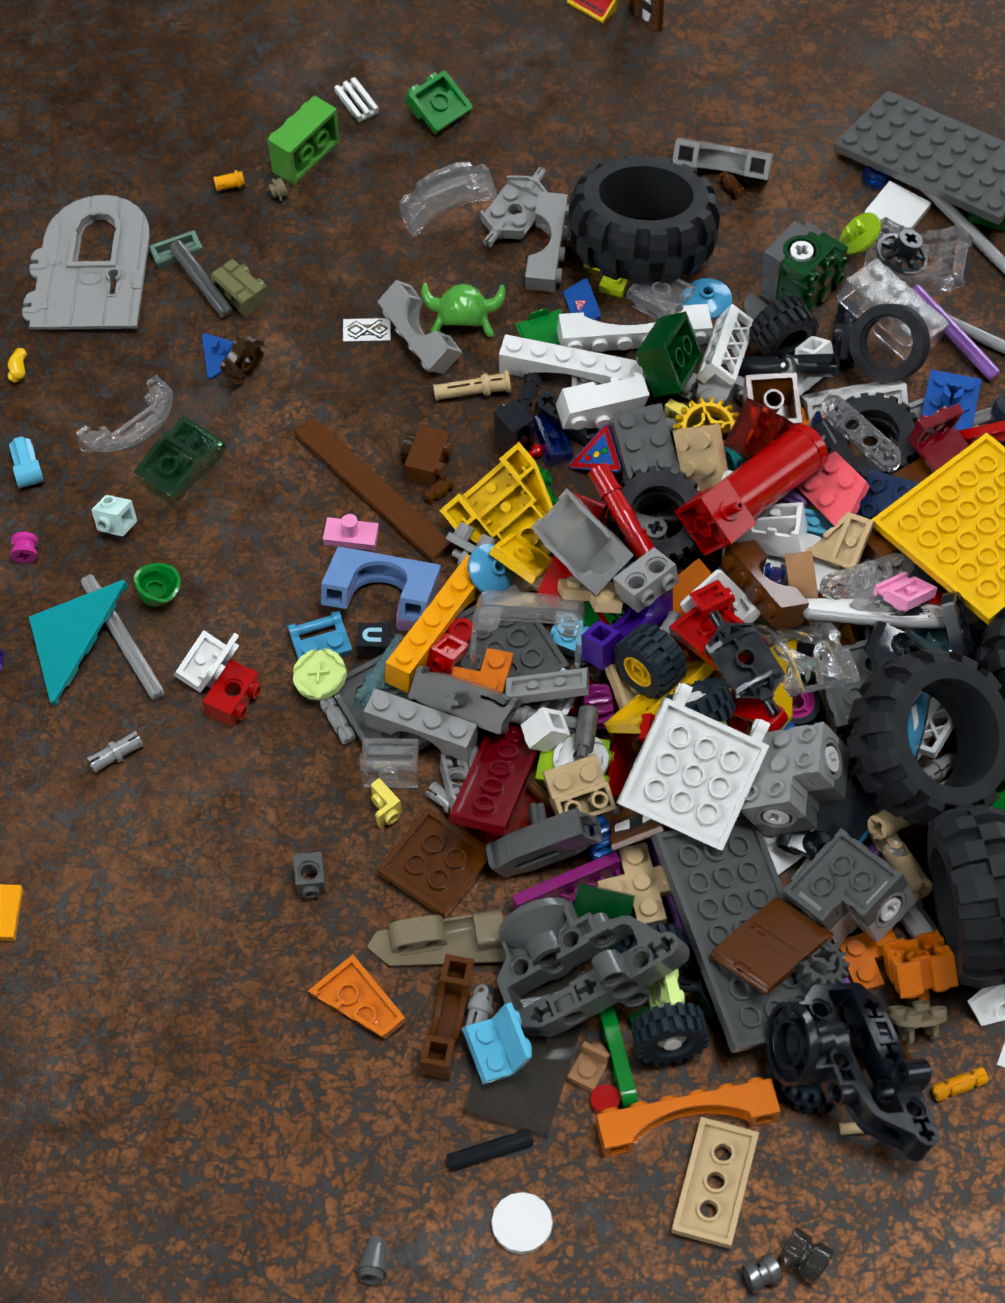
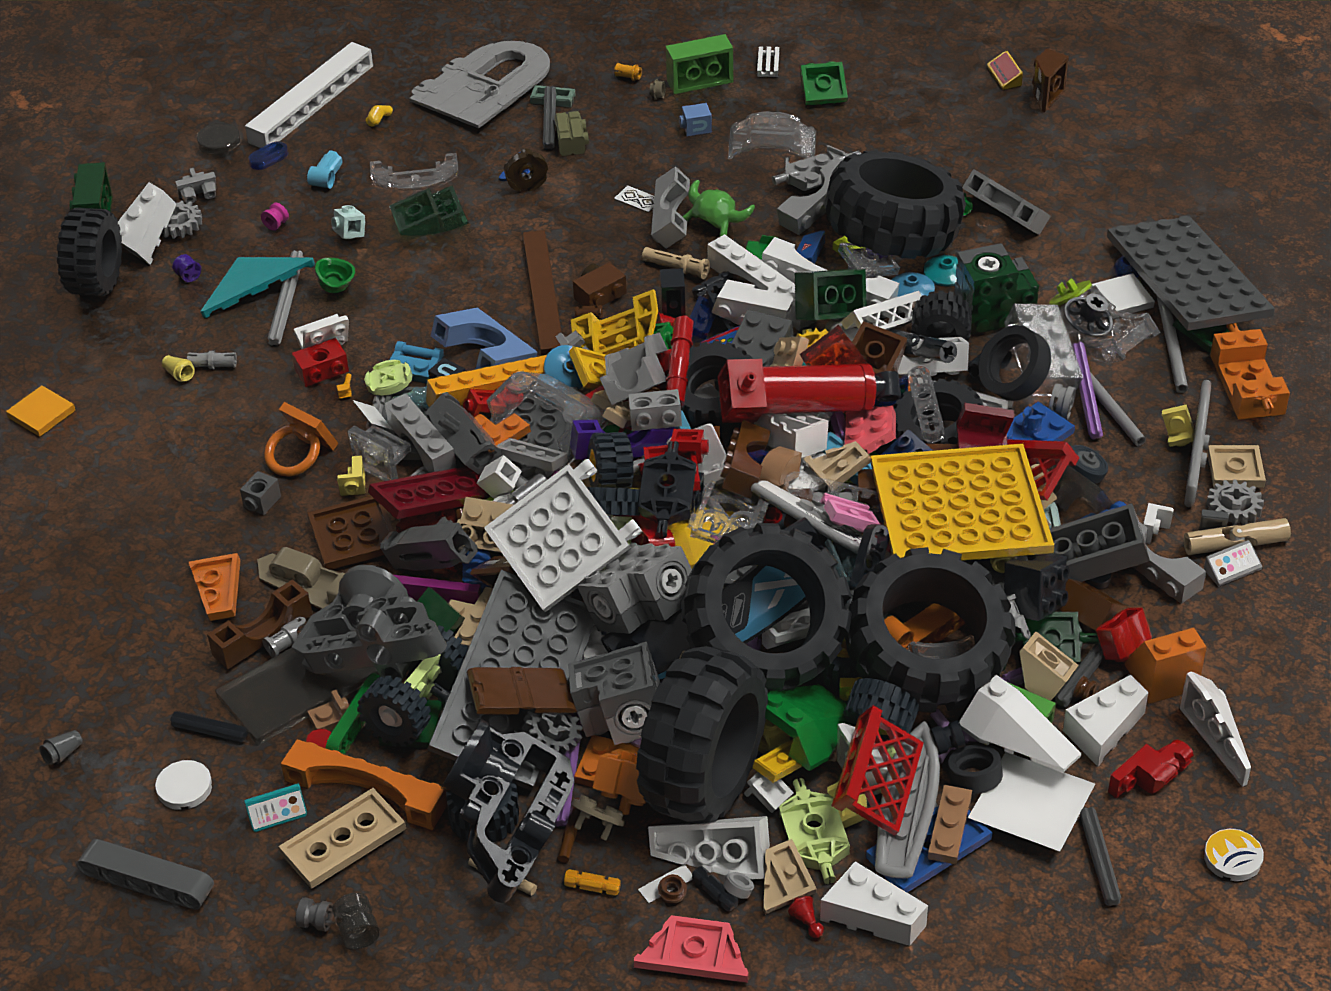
camera: 35 degrees right, 15 degrees down
bright pink tile [323,514,379,551] -> none
medium azure bracket [463,1002,532,1085] -> none
reddish brown piece [719,170,744,198] -> none
none -> light yellow cone [162,355,195,382]
none -> slope [244,783,307,832]
none -> orange tile [264,402,339,477]
none -> light orange hand [337,373,352,399]
none -> white sticker [353,400,393,430]
none -> medium blue brick [679,103,712,136]
none -> teal dish [924,255,958,287]
none -> light grey wheel [1049,383,1076,420]

